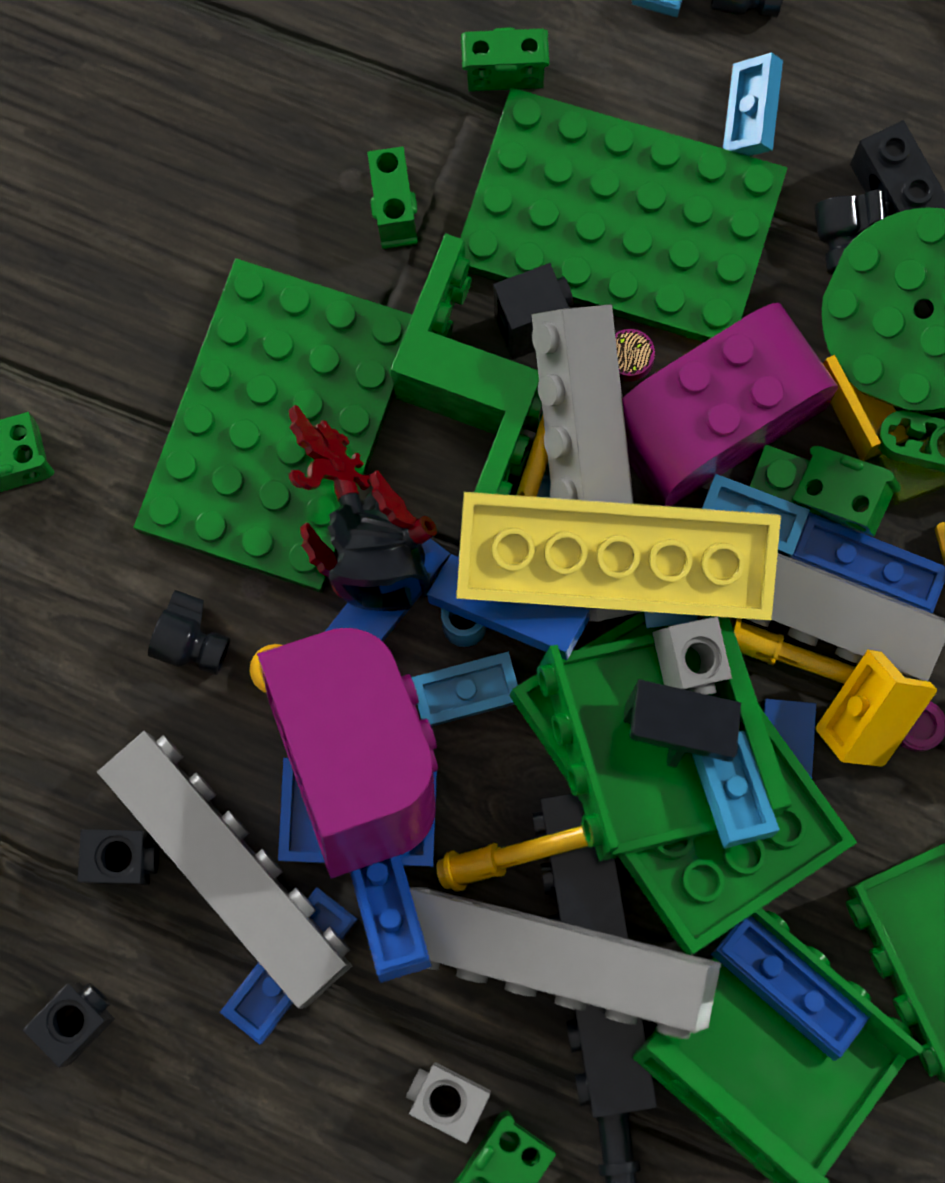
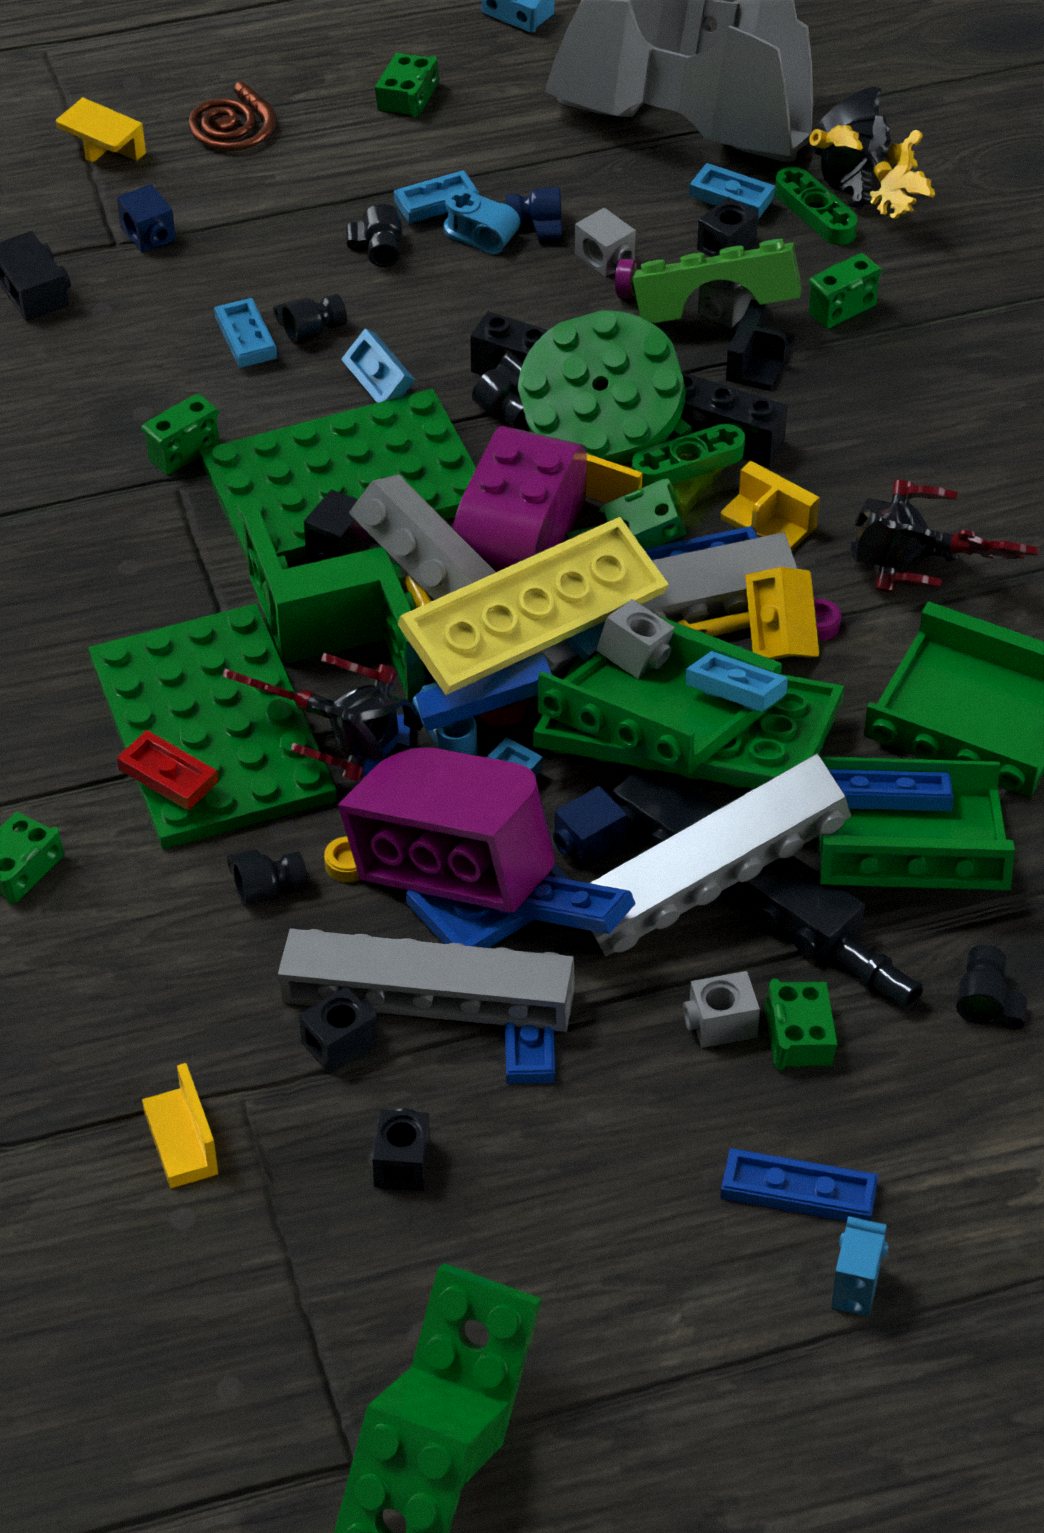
camera: 45 degrees left, 30 degrees down
green piece [367,146,418,249] -> none
yellow pin [436,826,588,892] -> none
black panel [623,679,741,768] -> none
none -> red plate [117,730,218,811]
none -> dark blue brick [553,786,627,869]

